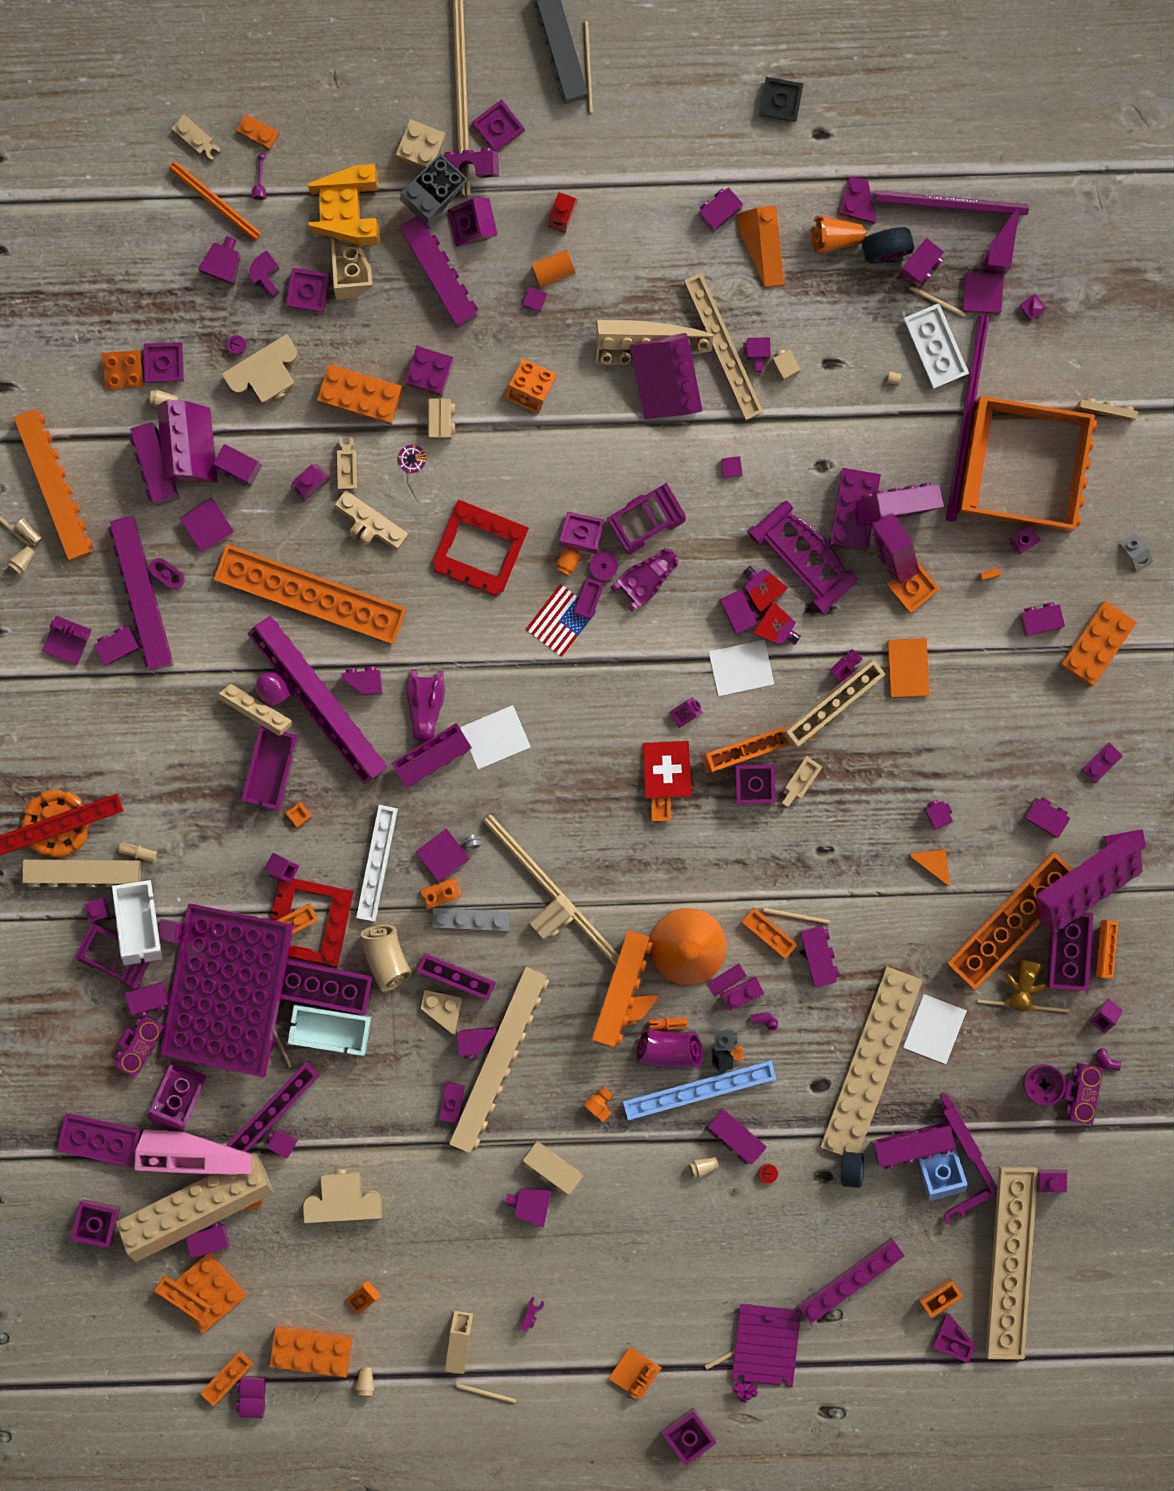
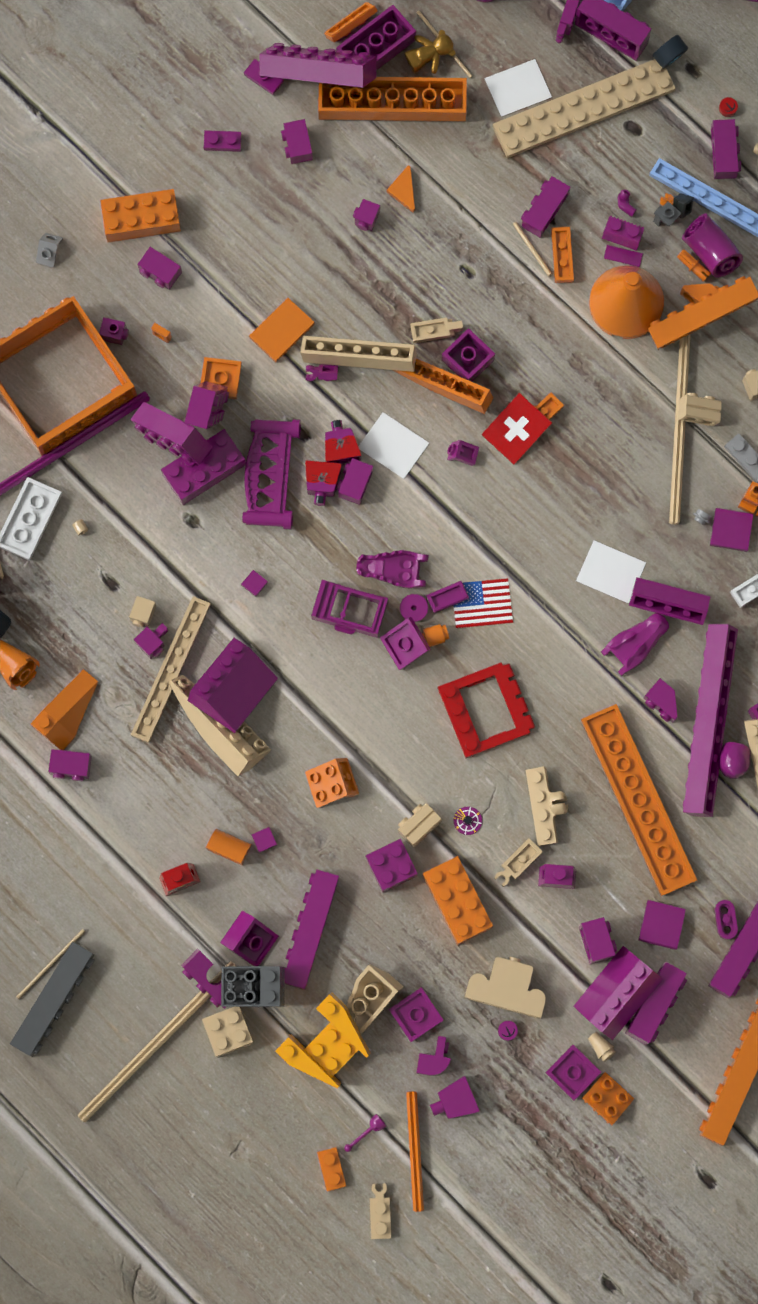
camera: 135 degrees left, 10 degrees down
magenta tile [472,99,525,153] -> none

